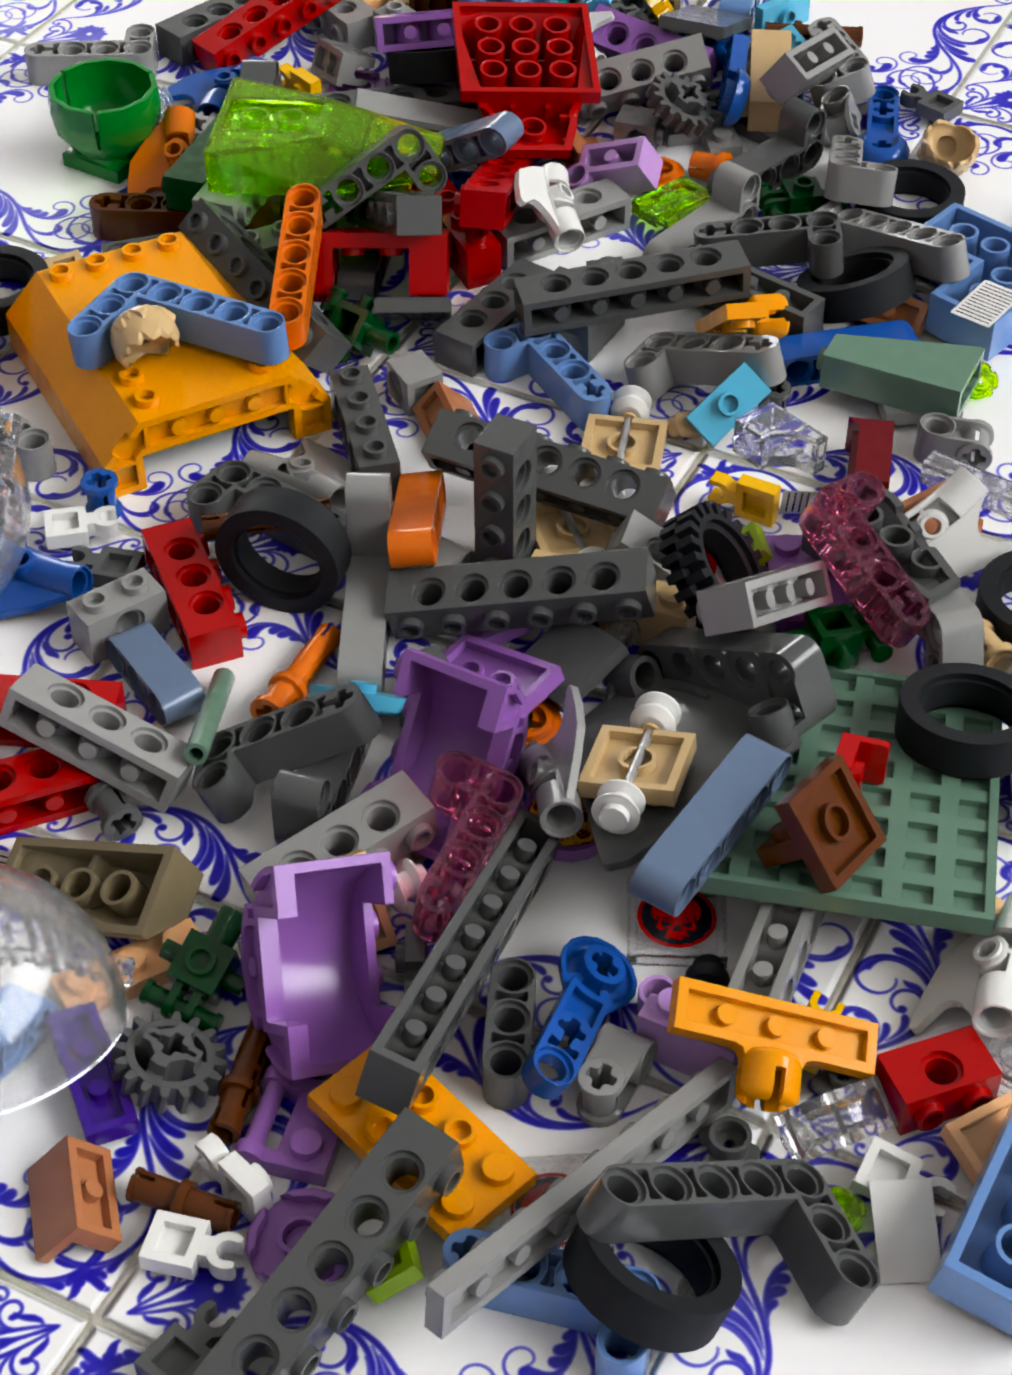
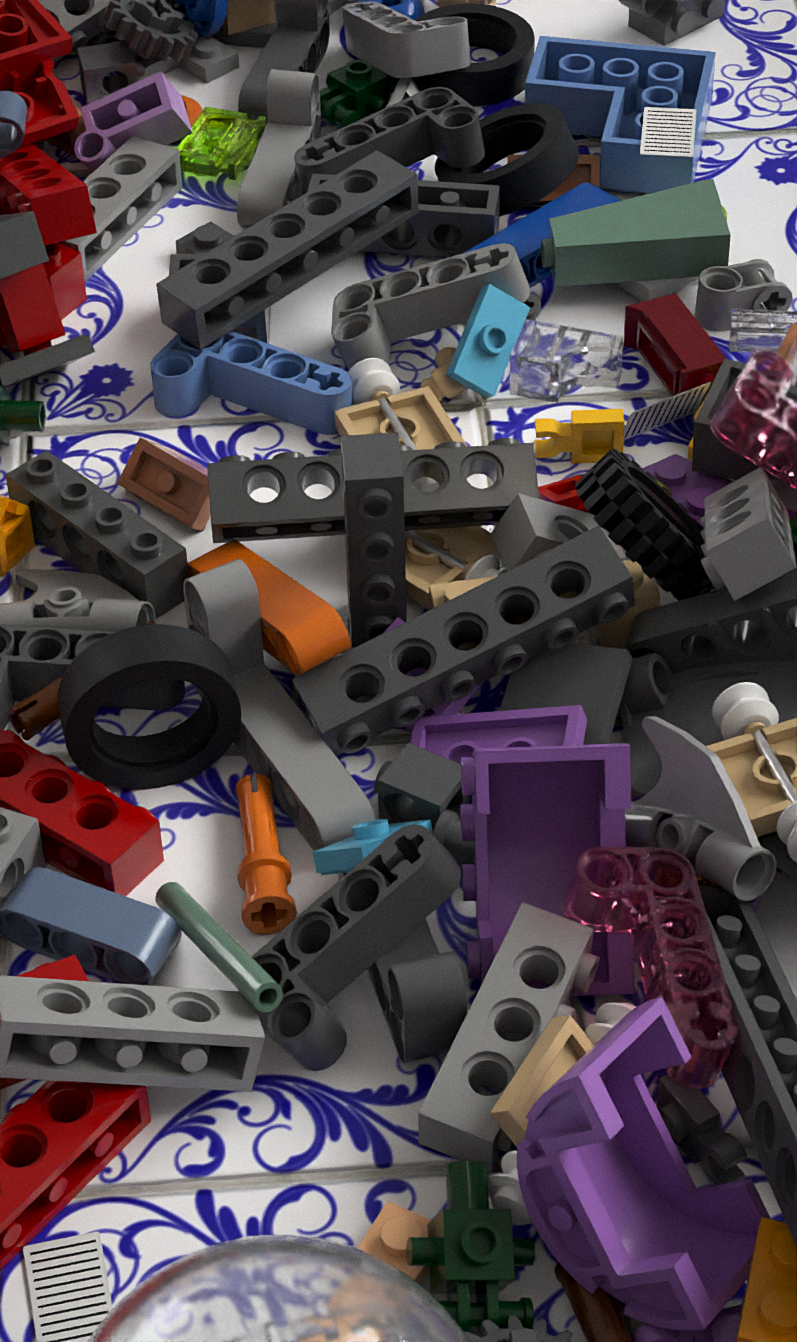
camera: 30 degrees left, 0 degrees up
dark tan wedge [0,836,204,940] -> none
dark grey bush [84,780,143,841] -> none
light grey brick [386,349,443,417] -> none
dark grey brick [433,258,553,378] -> none
white pin [514,162,586,253] -> none
orange bush [688,150,733,181] -> none
light orange plate [694,293,790,339] -> none
light grey beam [836,208,970,283] -> none

